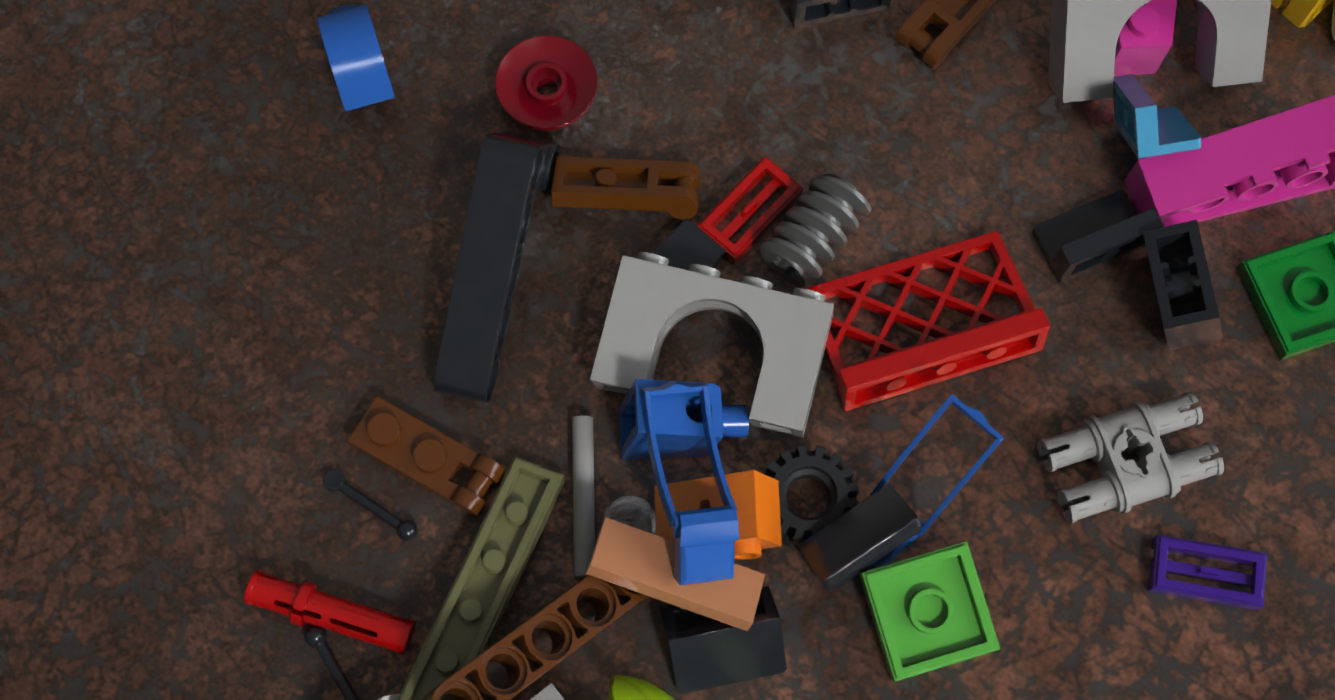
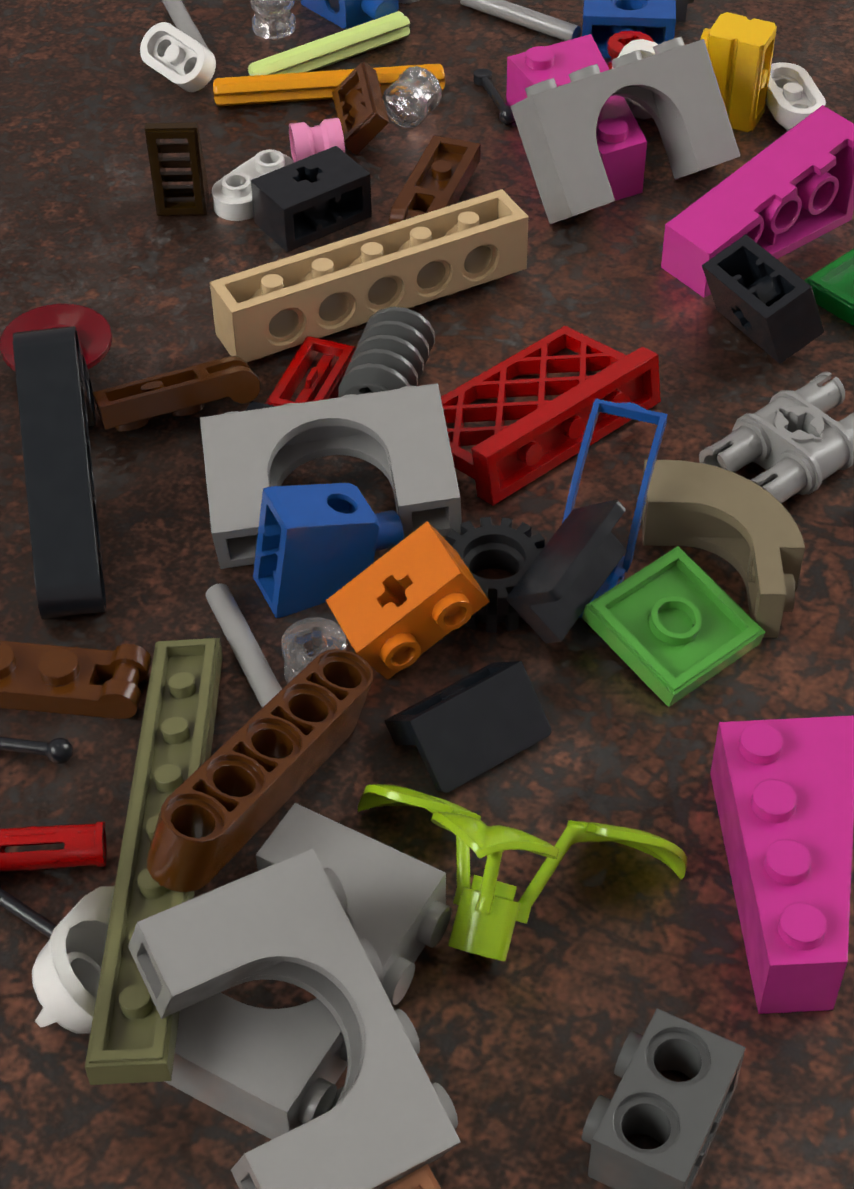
camera: 20 degrees left, 25 degrees down
nougat tile [586,517,765,631] -> none
blue piece [641,381,740,585] -> none
black panel [1032,190,1164,283] -> none
panel [1113,74,1201,159] -> none
none -> tan brick [210,189,529,363]
none -> dark tan arch [641,460,805,638]

